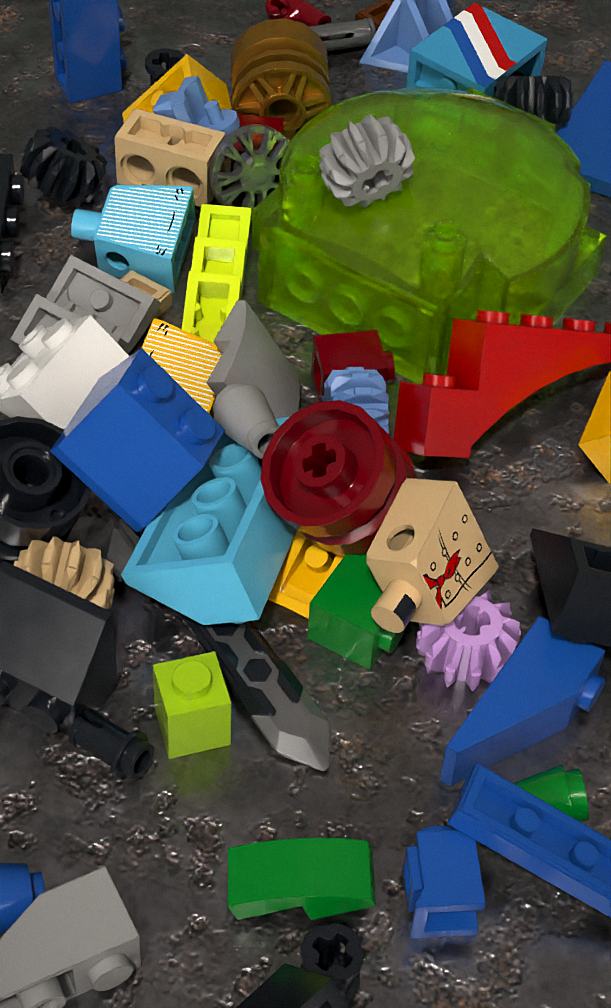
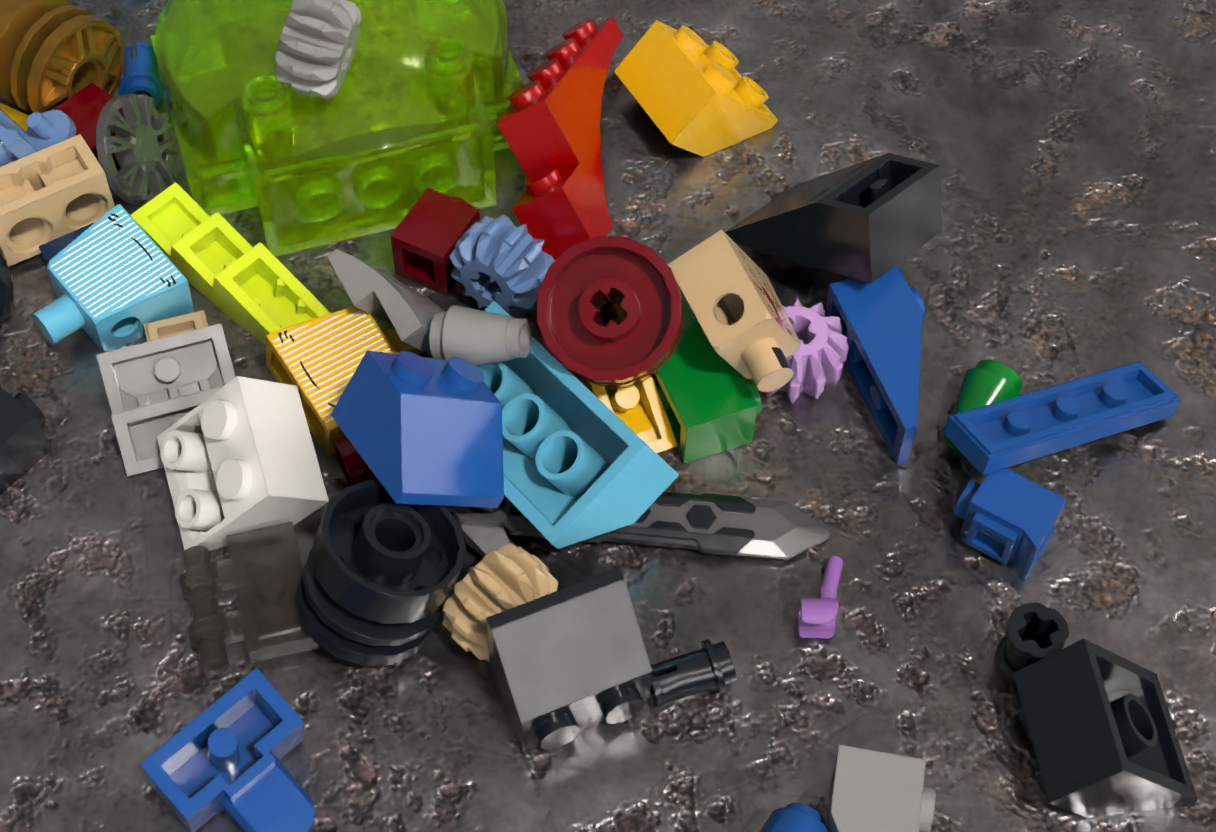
camera: 50 degrees left, 5 degrees up
lime brick [153,651,231,759] -> none
green slope [228,838,376,920] -> none
none -> medium lavender hand [798,556,844,639]

